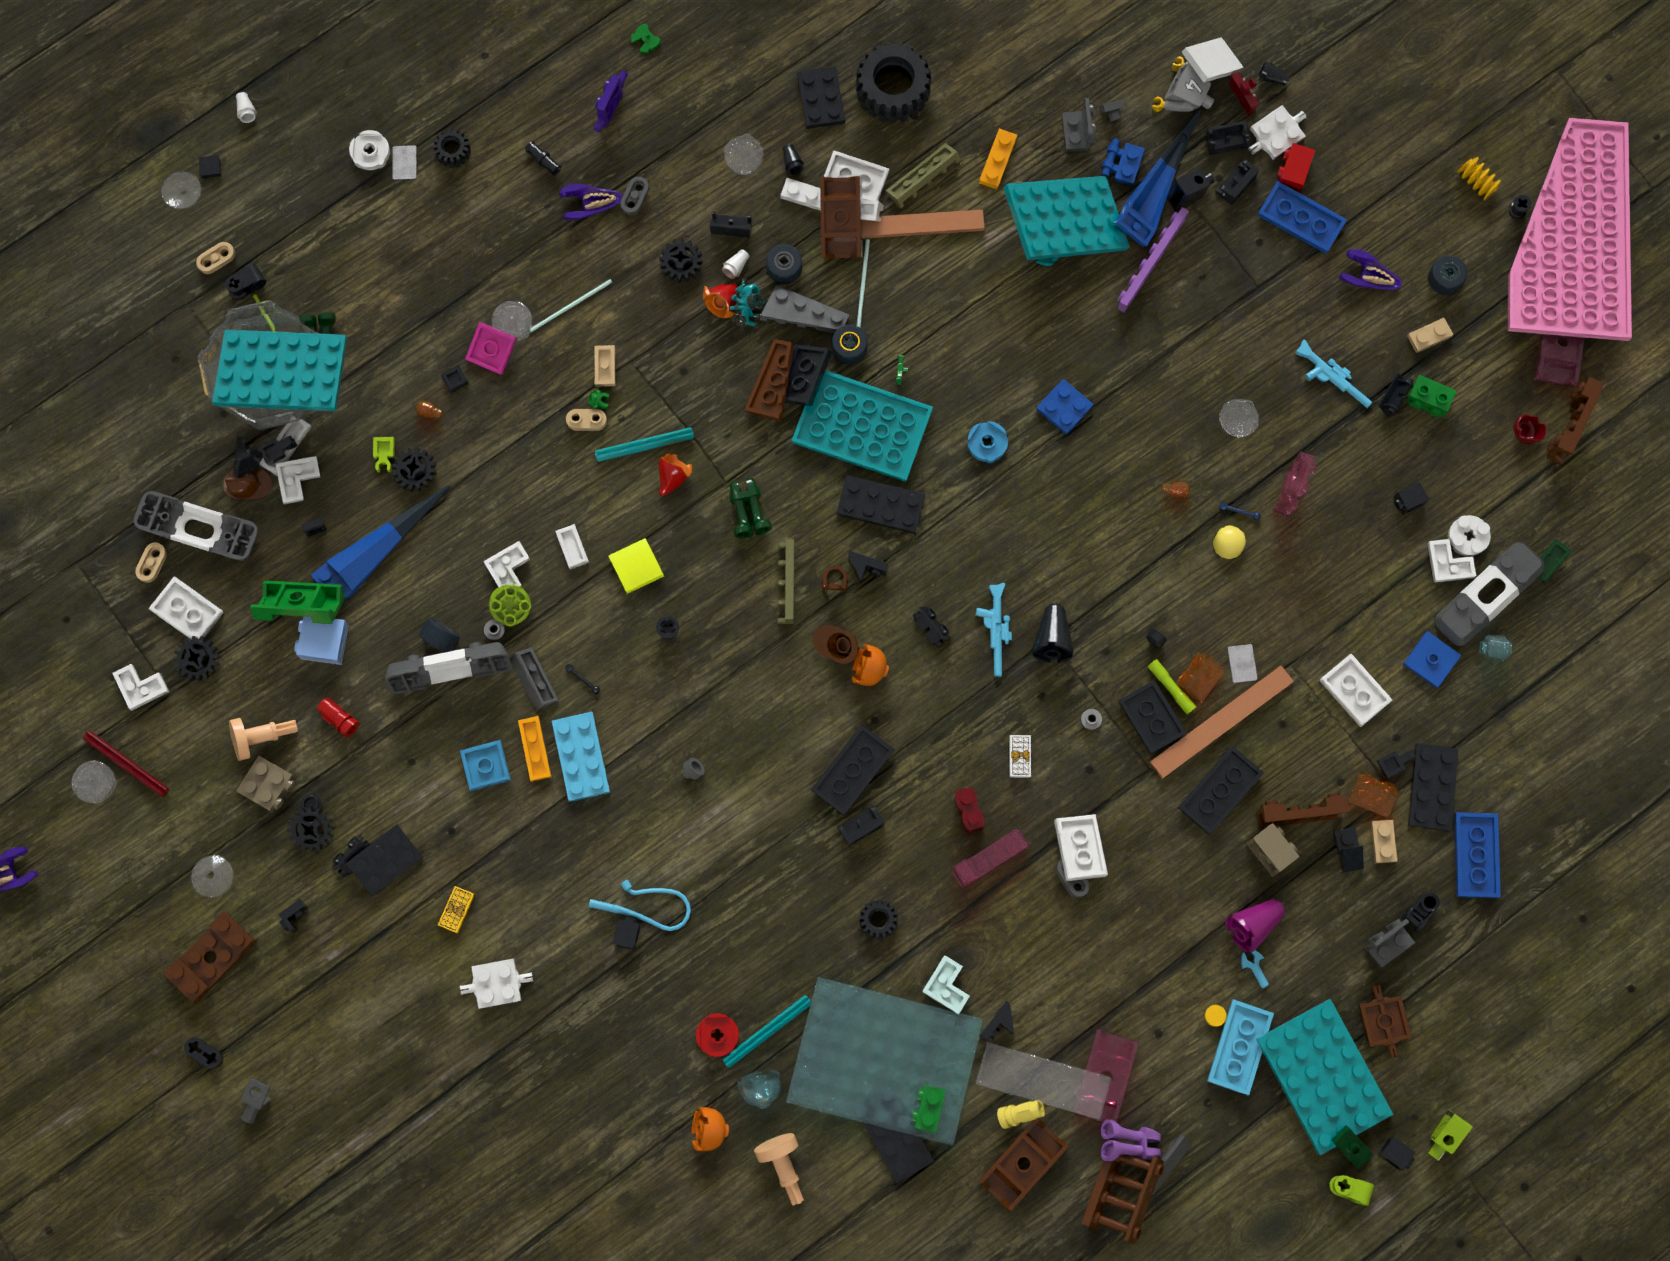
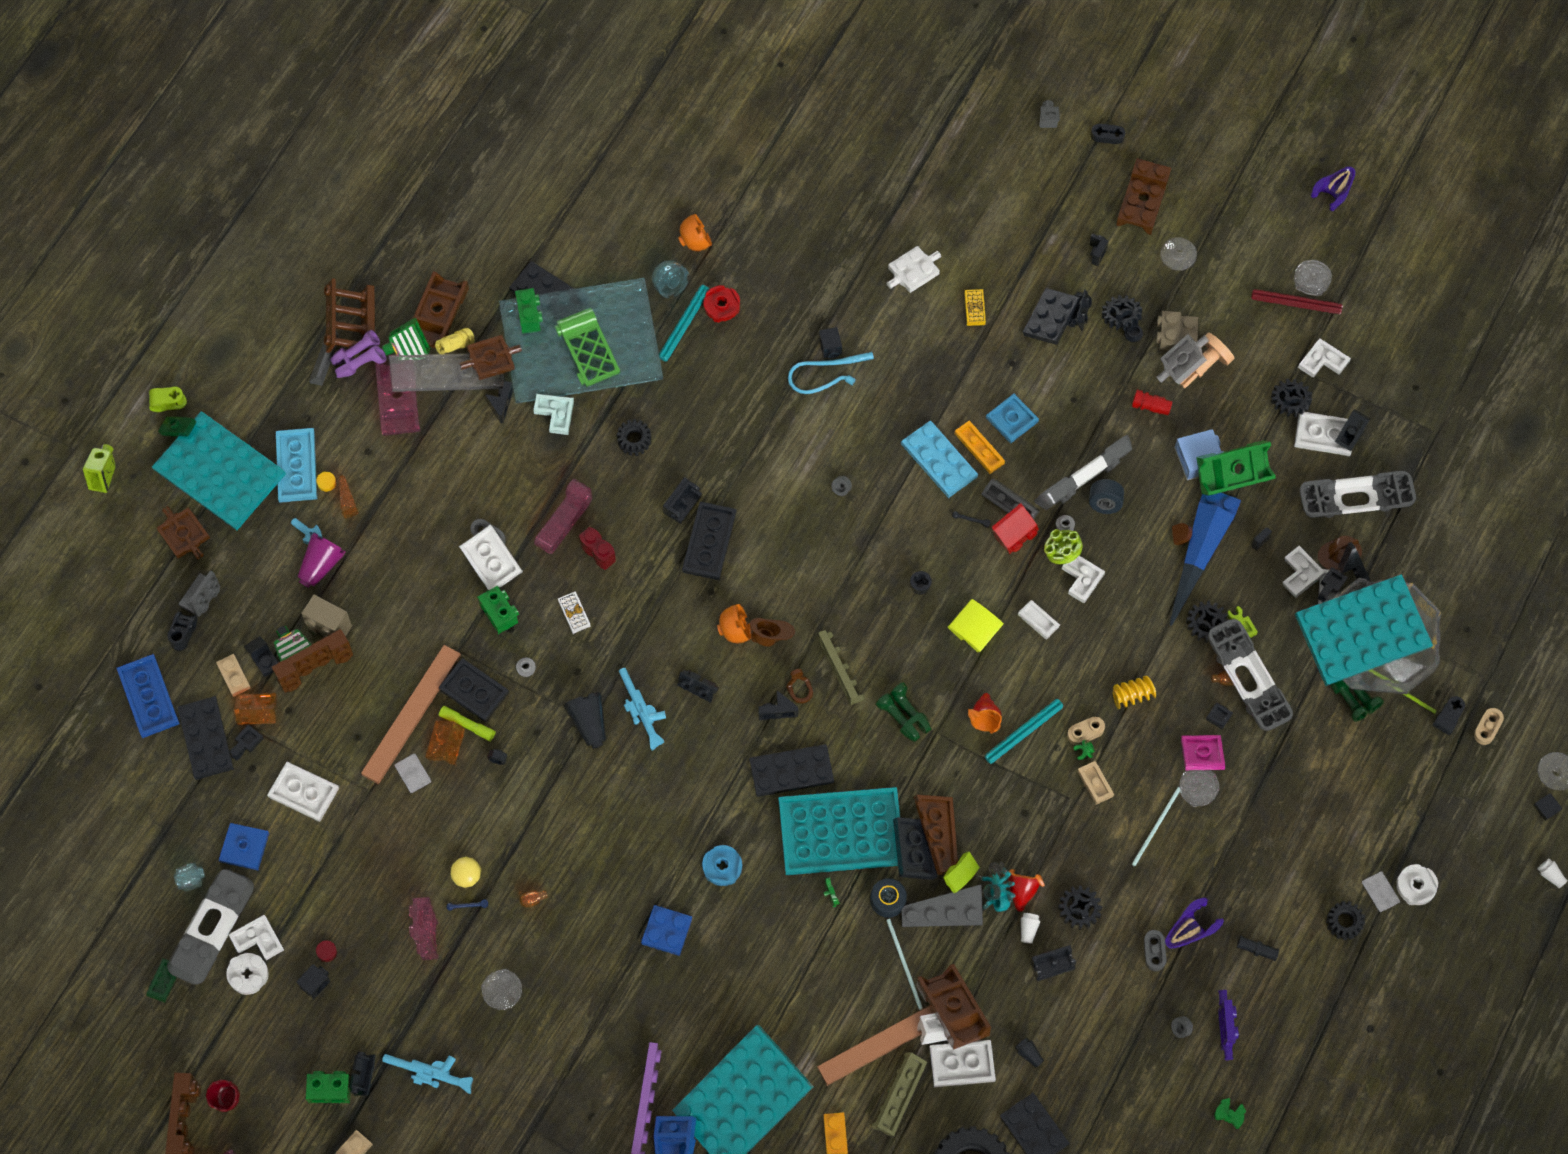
camera: 155 degrees right, 10 degrees down
tan plate [135,543,167,583] -> none
clear tile [724,134,764,175] -> none
light nougat piece [754,1133,804,1205] -> none
black wheel [766,244,802,284] -> none
white plate [781,178,821,211] -> none
black plate [1178,746,1264,836] -> none
black brick [1378,1137,1415,1170] -> none
none -> torso [274,626,312,662]
none -> dark red tile [316,940,337,962]
none -> clear orange slope [339,475,358,519]
none -> green torso [382,318,431,361]
none -> reddish brown plate [459,335,522,380]
none -> green brick [478,585,519,634]
none -> bright green piece [554,307,621,387]
none -> lime slope [943,852,980,893]
none -> slope [991,503,1039,554]
none -> yellow piece [1113,676,1156,709]
none -> light grey plate [1157,334,1209,384]
none -> dark grey tile [1171,1016,1193,1038]
none -> reddish brown tile [1172,523,1192,545]
none -> dark grey piece [1208,619,1293,731]
none -> black slope [1335,409,1371,451]

